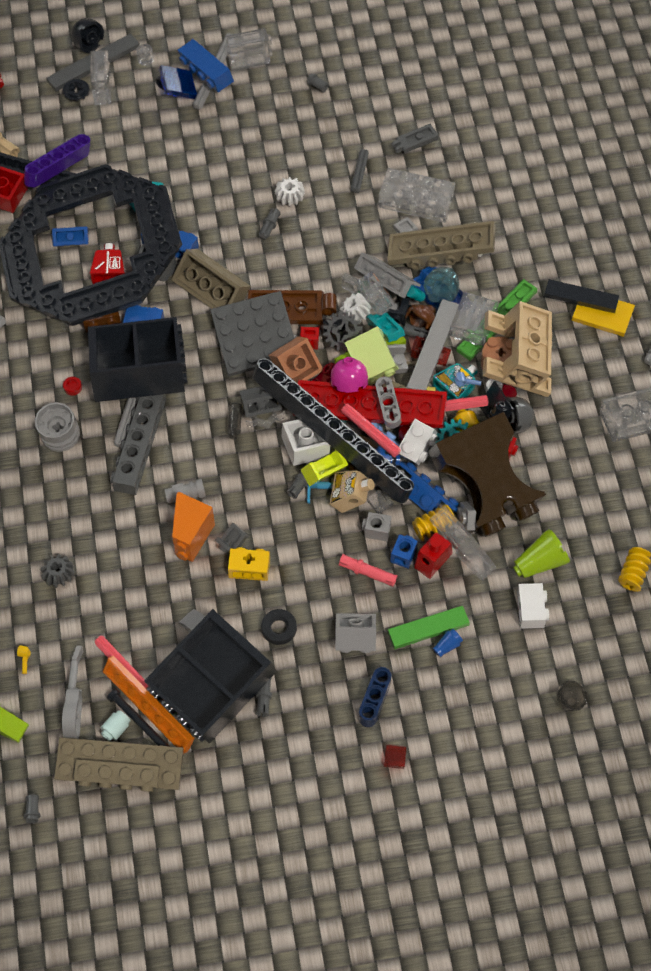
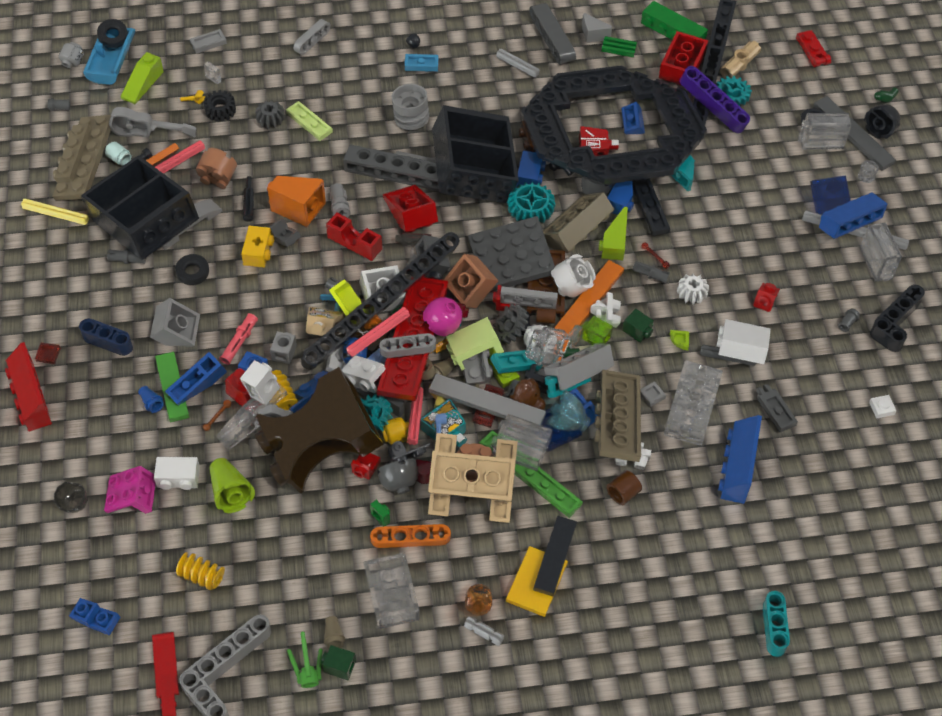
camera: 90 degrees right, 5 degrees down
none -> red slope [5,342,52,432]
none -> light yellow axle [21,198,89,225]
none -> dark pink bracket [104,466,156,514]
none -> blue slope [165,352,227,406]
none -> nougat brick [196,148,237,189]
none -> dark orange hinge [203,400,231,431]
none -> black tyre [204,90,236,122]
none -> white brick [240,360,280,406]
none -> black axle [243,176,254,222]
none -> yellowish green tile [286,101,333,141]
none -> red arch [326,212,382,261]
none -> green plate [370,499,390,527]
none -> orange beam [370,524,451,548]
none -> red slope [383,185,438,232]
none -> clear orange head [465,584,493,616]
none -> light grey tile [500,286,558,309]
none -> teal gear [507,181,555,223]
none -> white brick [551,254,596,298]
none -> orange tile [553,260,624,343]
none -> clear neon green brick [582,316,613,345]
none -> white hips [590,292,621,331]
none -> lime slope [599,207,628,261]
none -> reddish brown piece [606,470,642,506]
none -> dark green brick [622,308,654,343]
none -> black plate [632,178,670,236]
none -> clear red hinge [641,242,670,269]
none -> lime tile [670,330,689,351]
none -> teal gear [716,76,752,106]
none -> white brick [716,319,771,364]
none -> blue slope [718,415,762,504]
none -> red bracket [753,283,780,312]
none -> teal beam [763,591,790,657]
none -> white plate [869,395,896,419]
none -> black beam [870,285,925,352]
none -> dark green arm [874,87,899,103]

